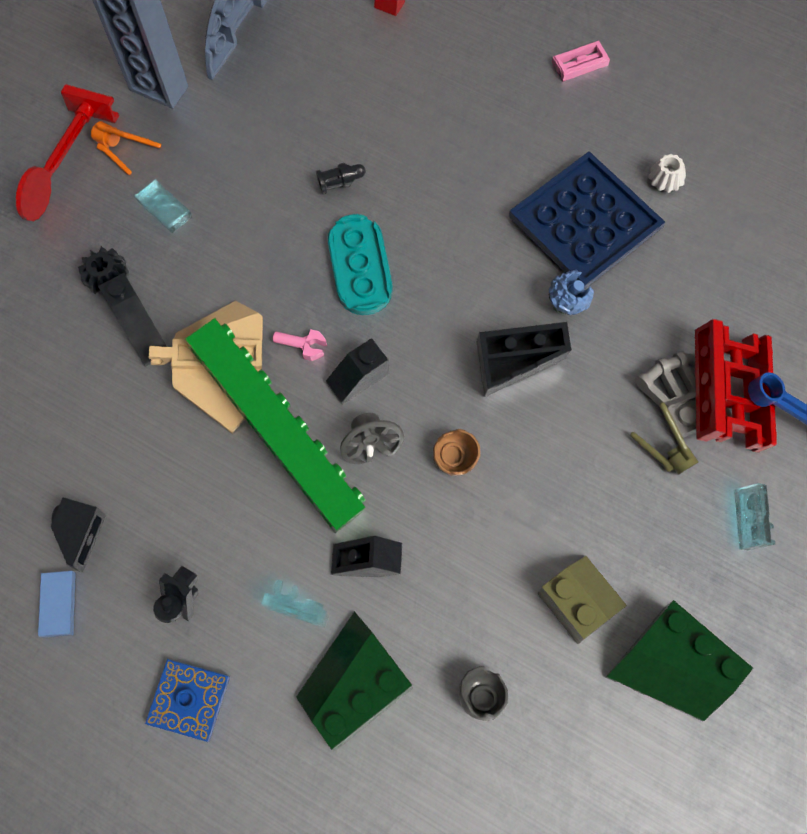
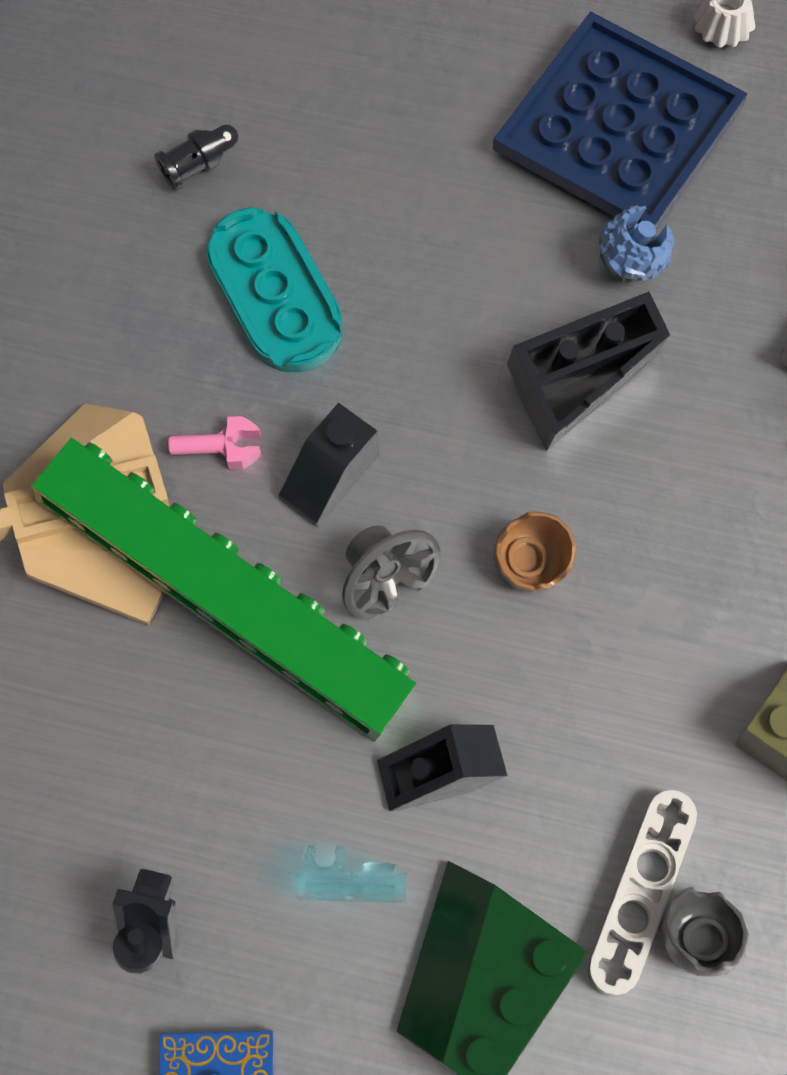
camera: 15 degrees left, 0 degrees up
none -> white beam [587,790,697,997]

